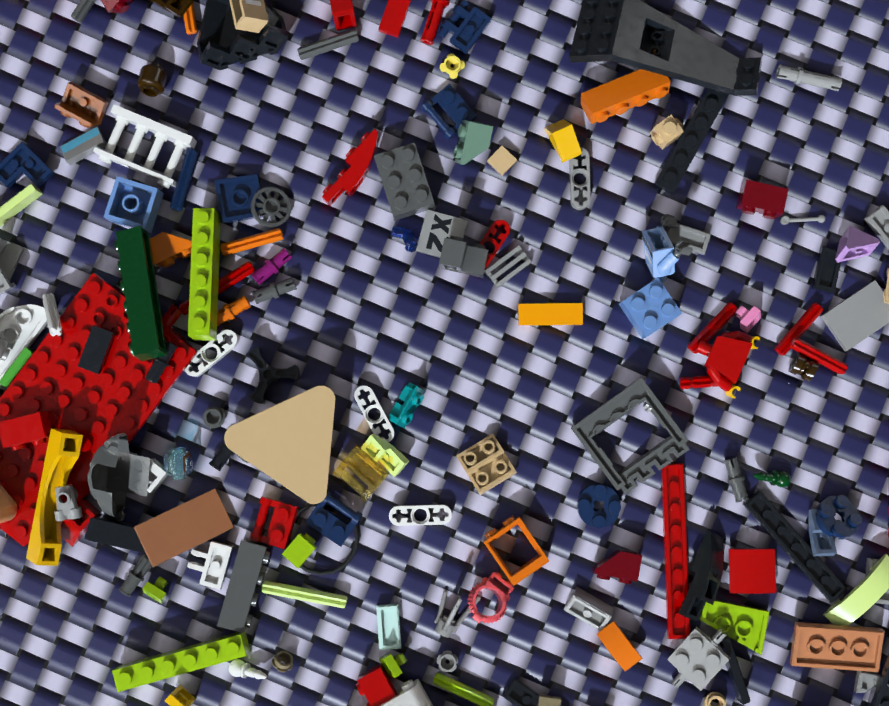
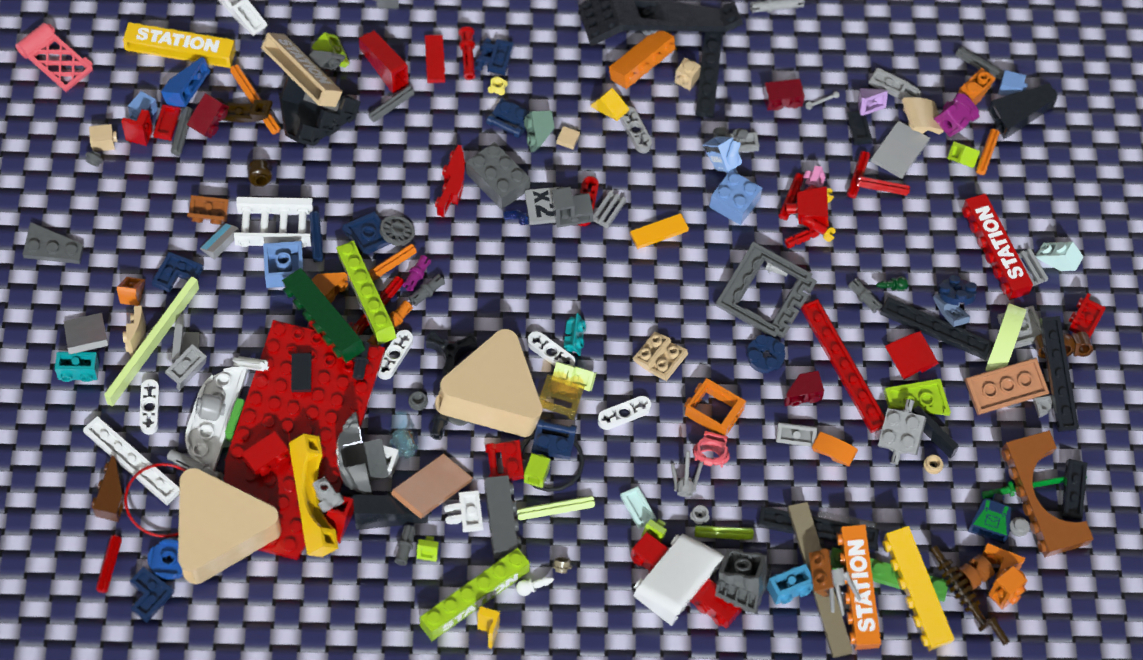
camera: 25 degrees left, 25 degrees down
black slope [679,530,724,622] -> none
dark brown wheel [788,353,819,382] -> none

